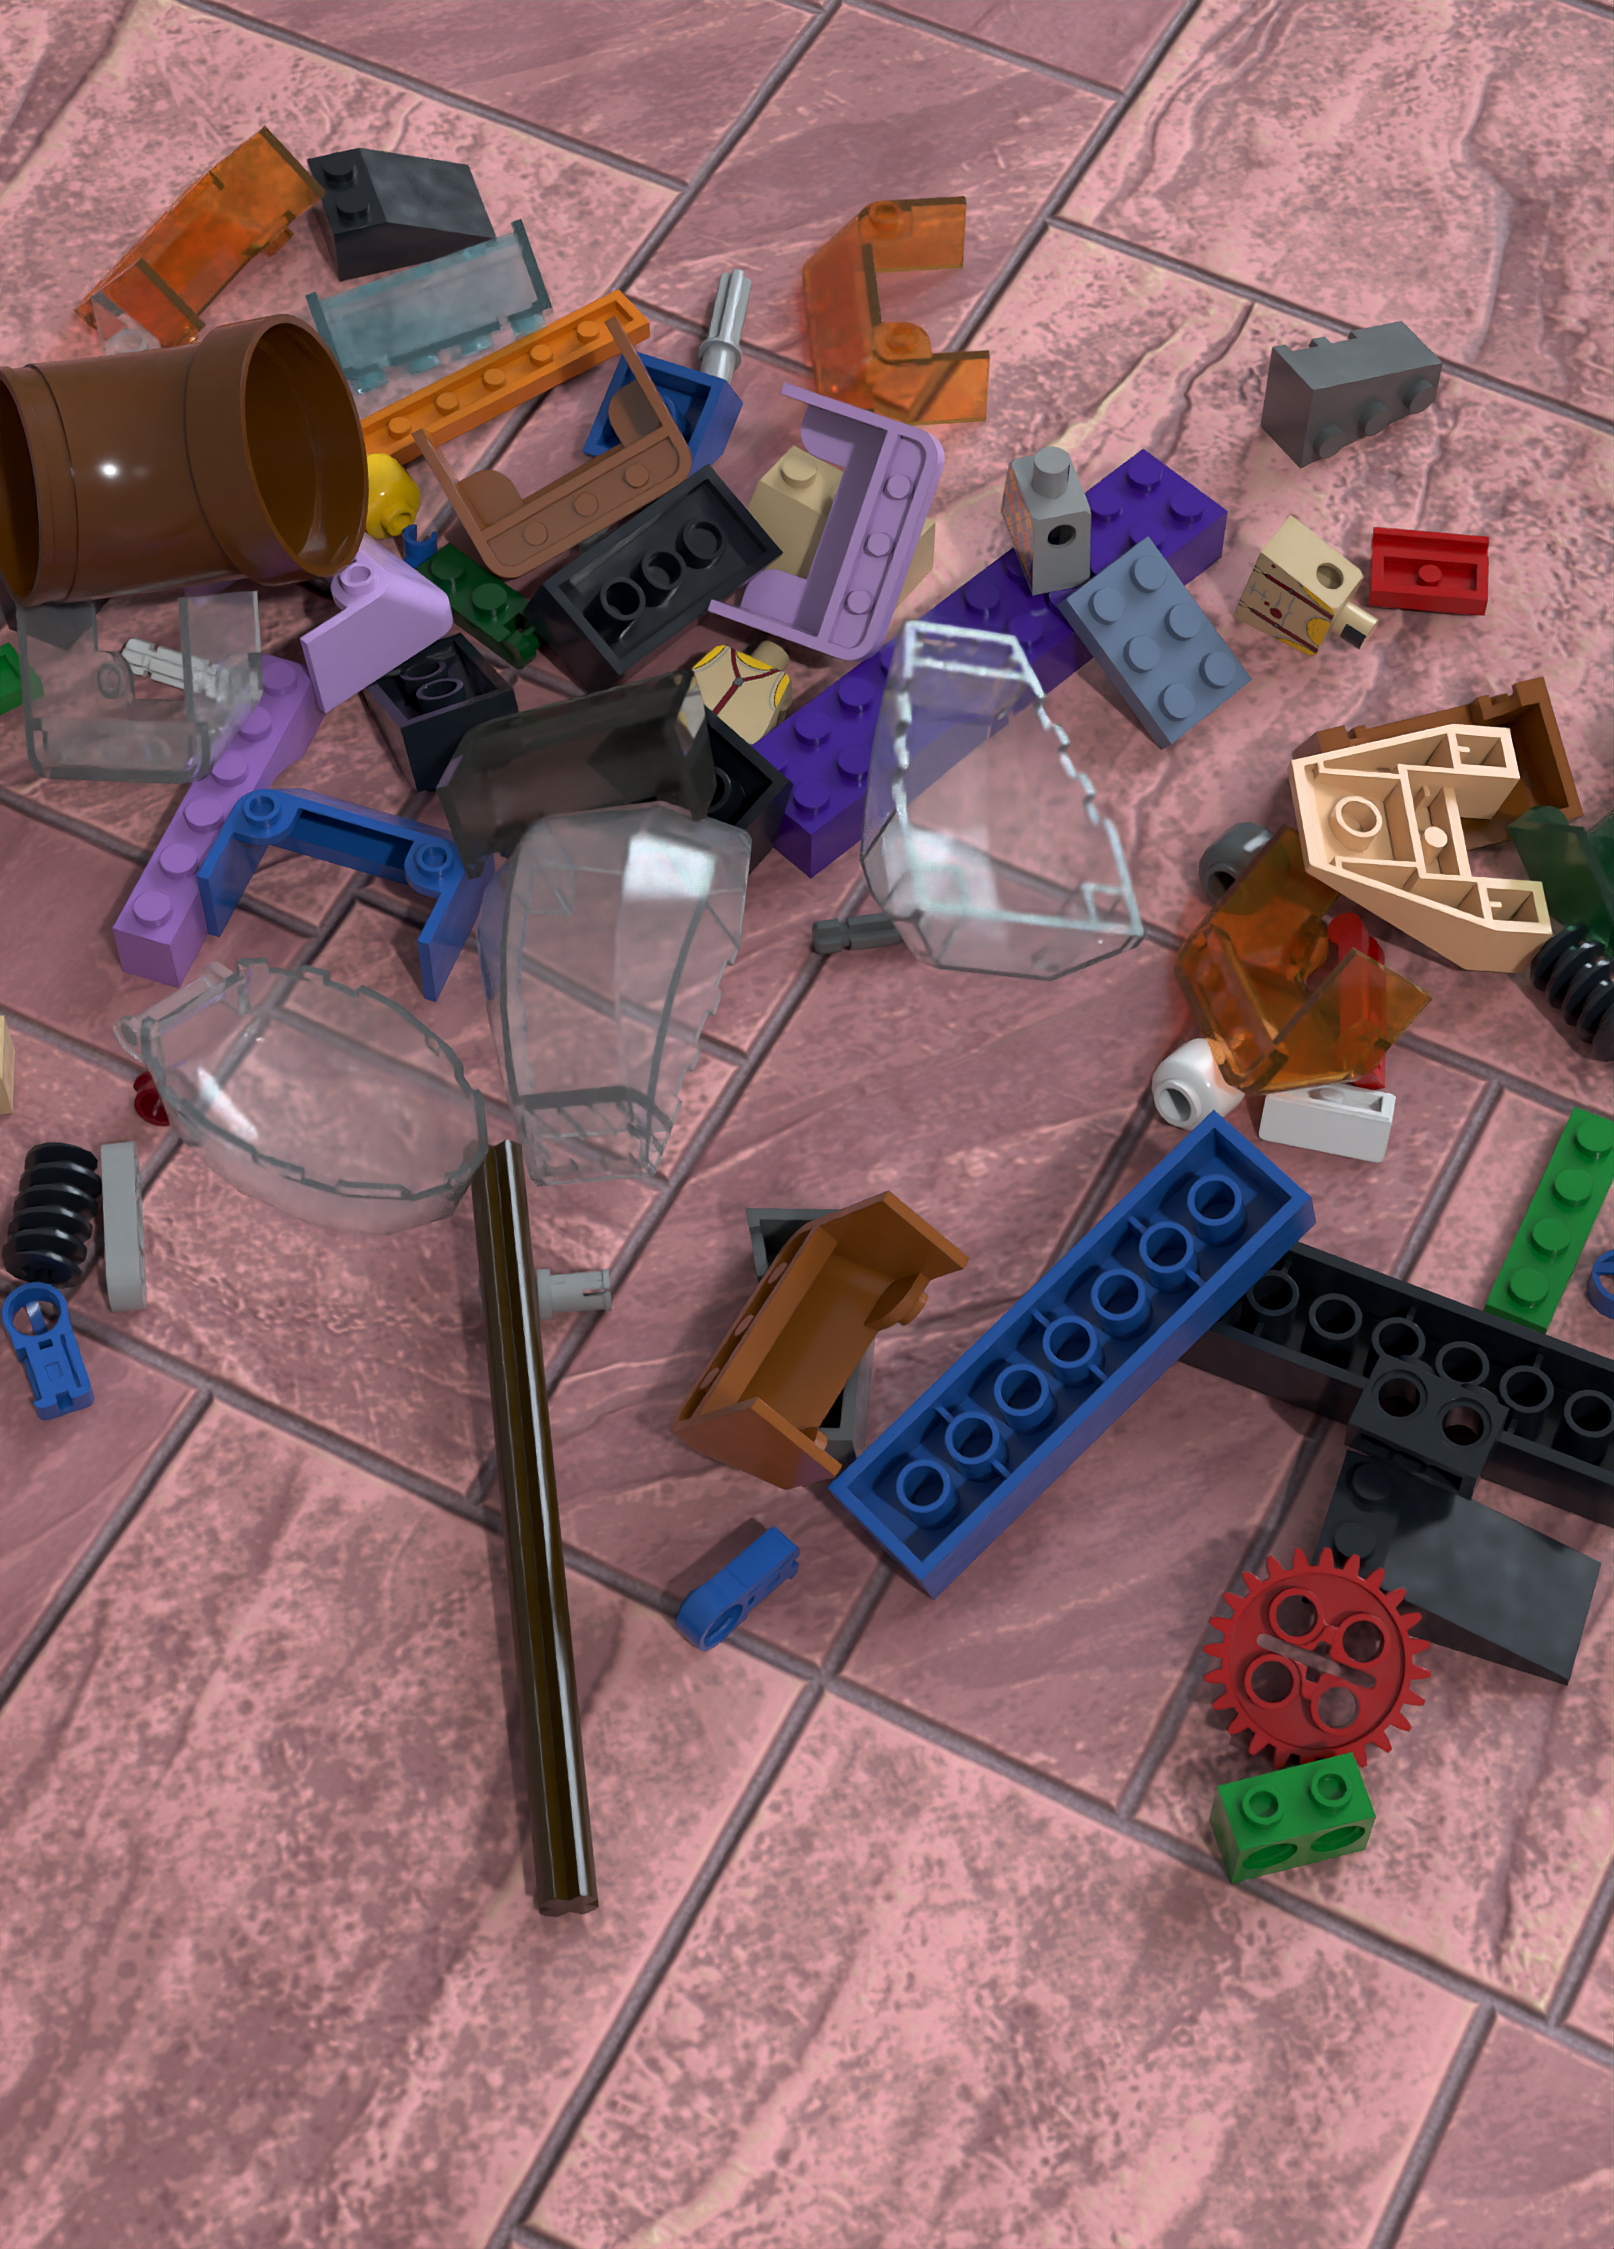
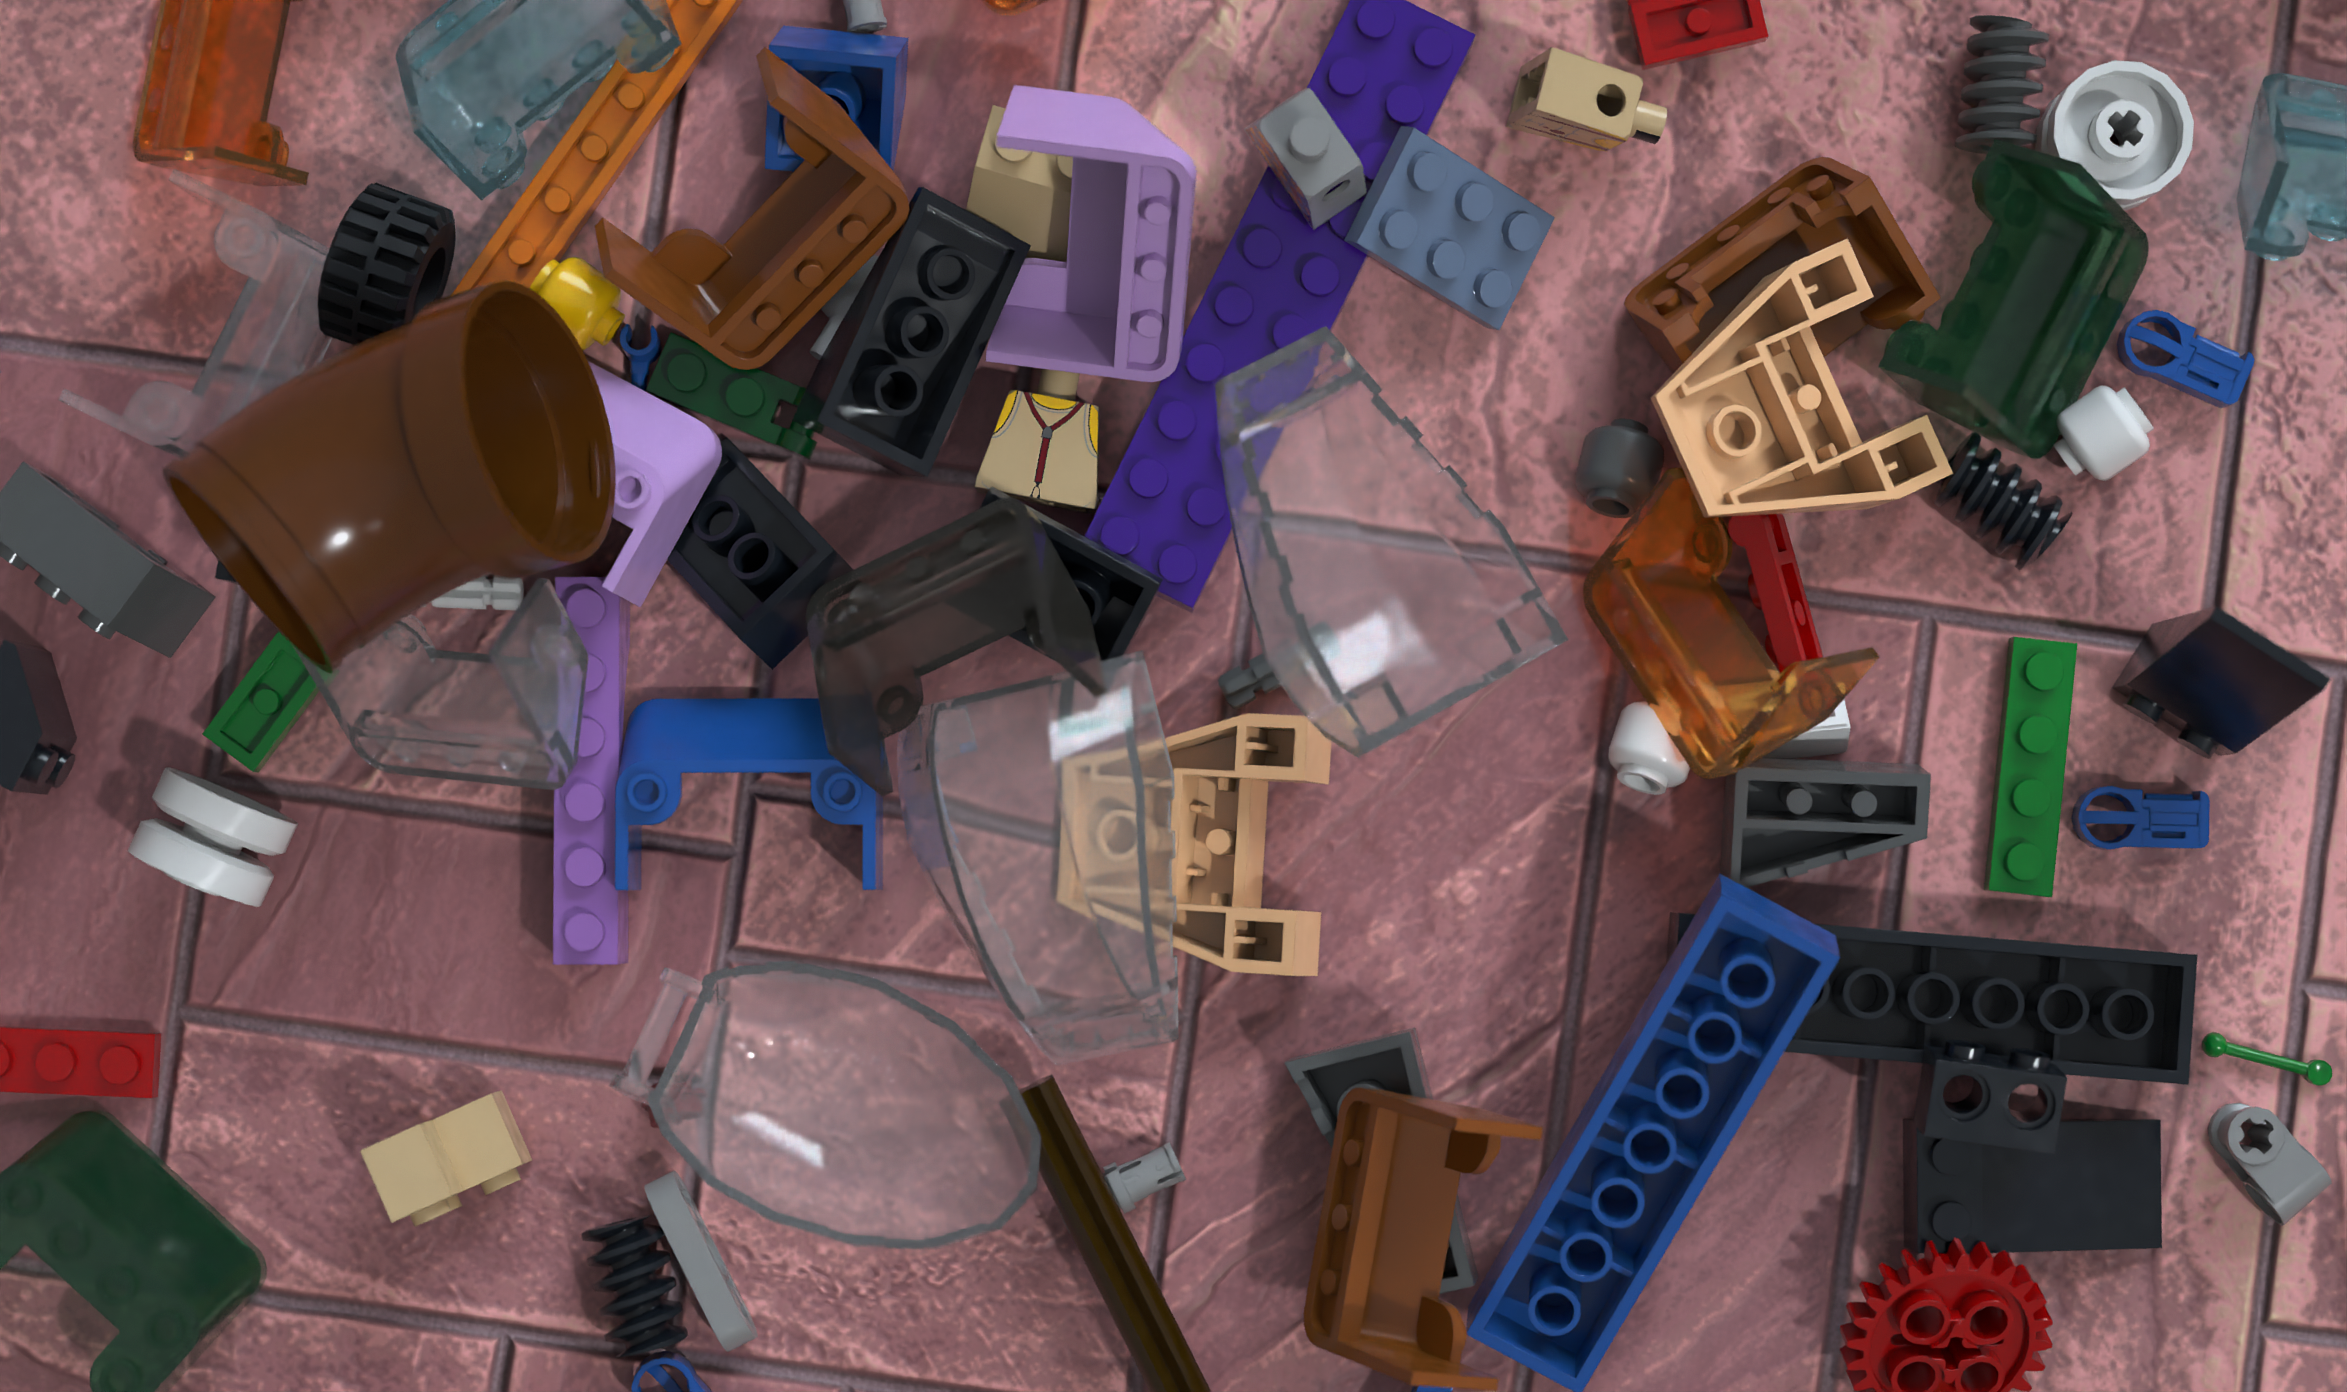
camera: 20 degrees left, 30 degrees up
none -> light nougat wedge [1056,713,1333,976]
none -> dark grey wedge [1720,757,1931,889]

